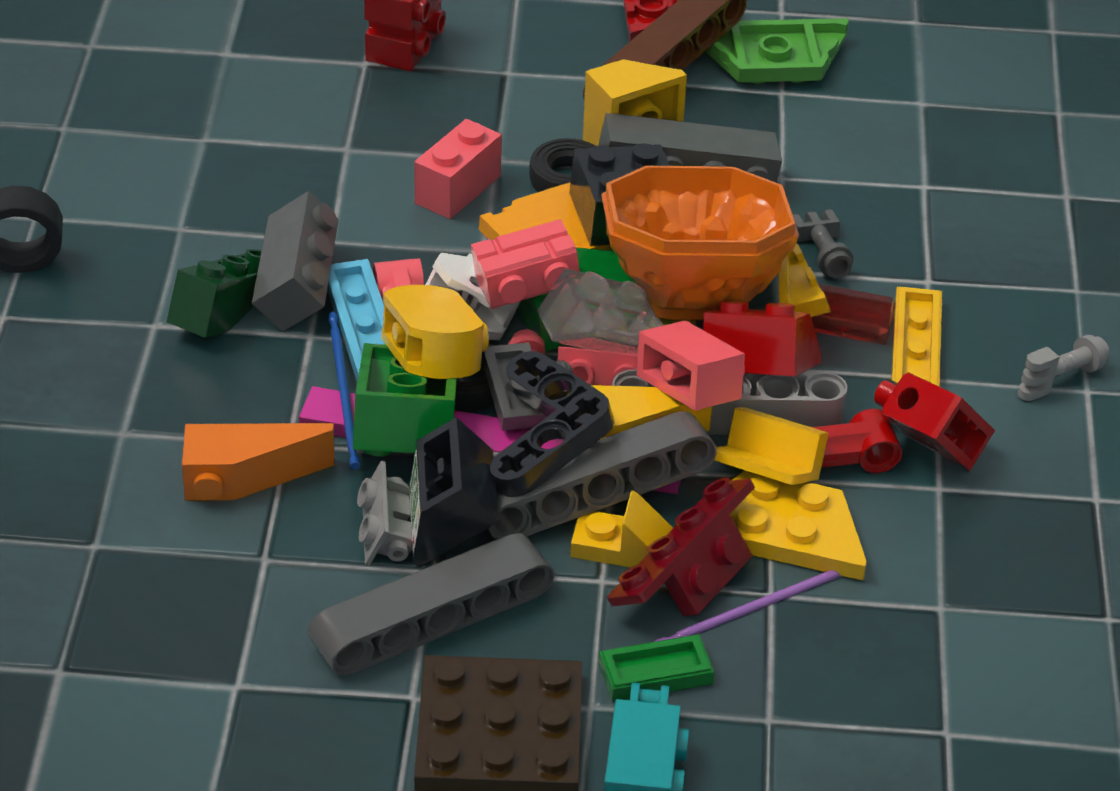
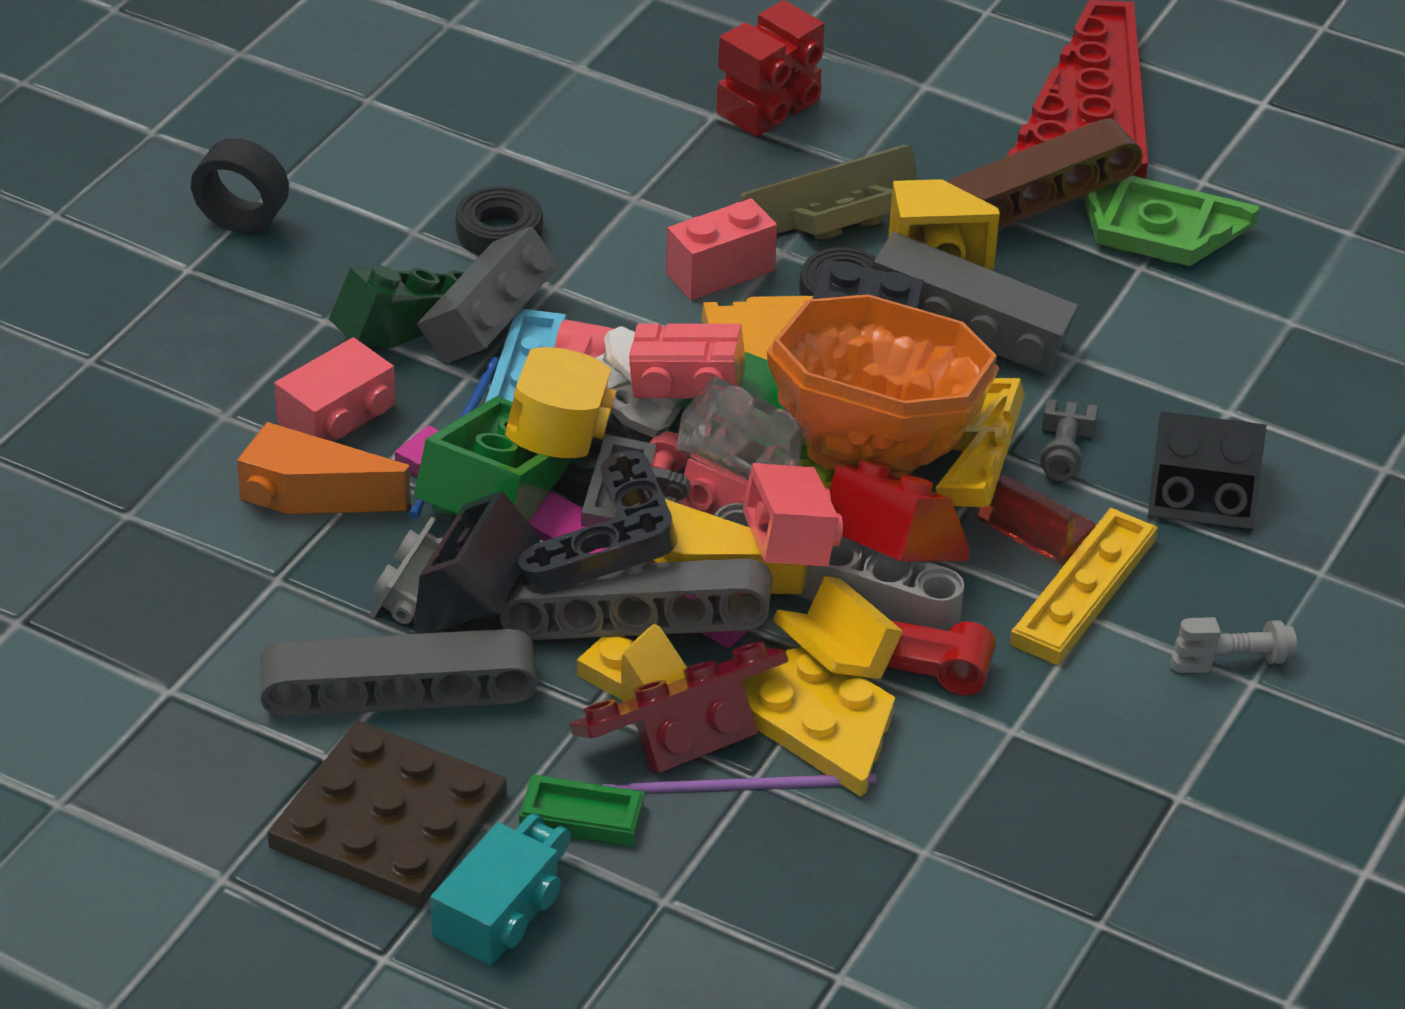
camera: 25 degrees right, 0 degrees up
red torso [874,372,995,471] -> none
none -> coral brick [274,337,396,442]
none -> black tyre [455,186,543,255]
none -> olive bracket [740,145,918,239]
none -> black slope [1148,411,1267,530]

